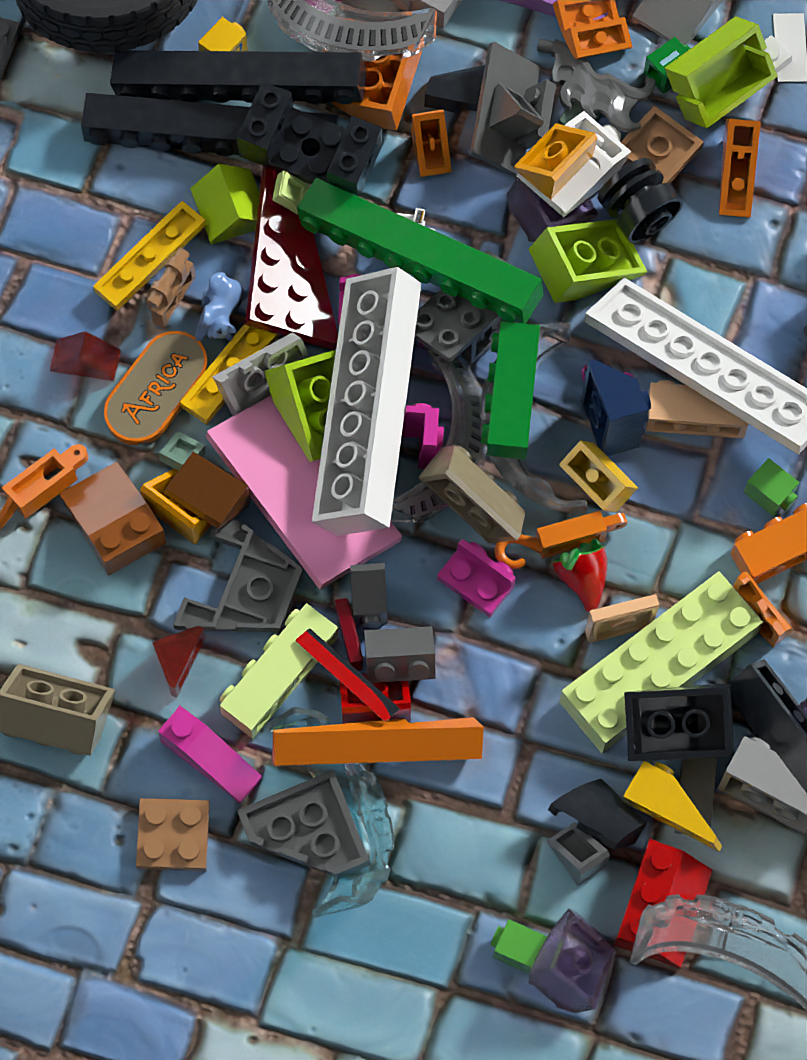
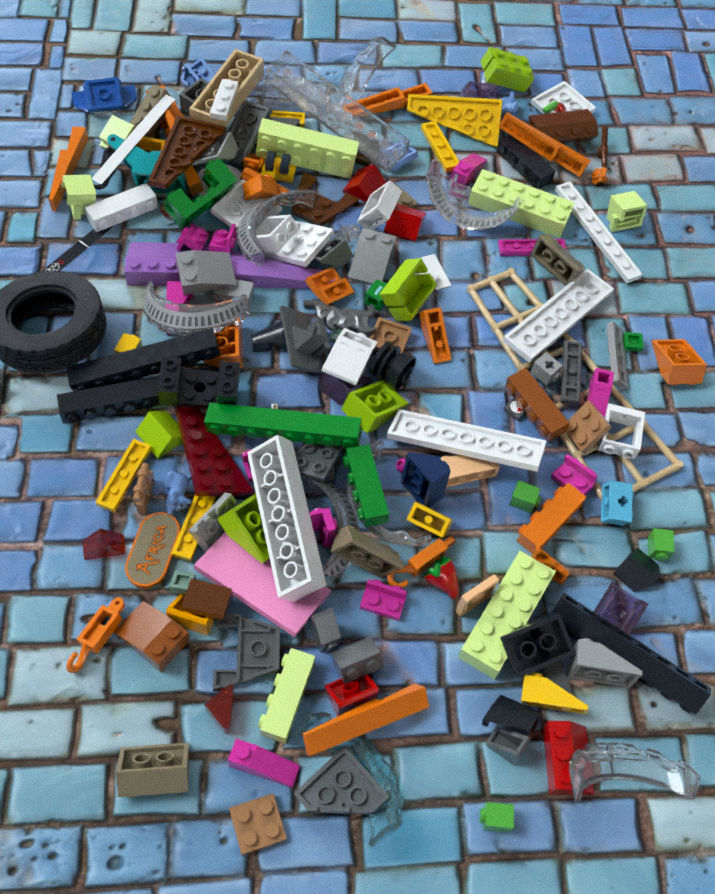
camera: 25 degrees left, 10 degrees down
yellowish green tile [272,170,309,214] -> none
red sticker [296,628,399,721] -> none
dark red tile [335,597,364,671] -> none
orange slope [411,110,452,177] -> none
light orange slope [514,123,598,200] -> none
clear purple slope [528,908,615,1013] -> none

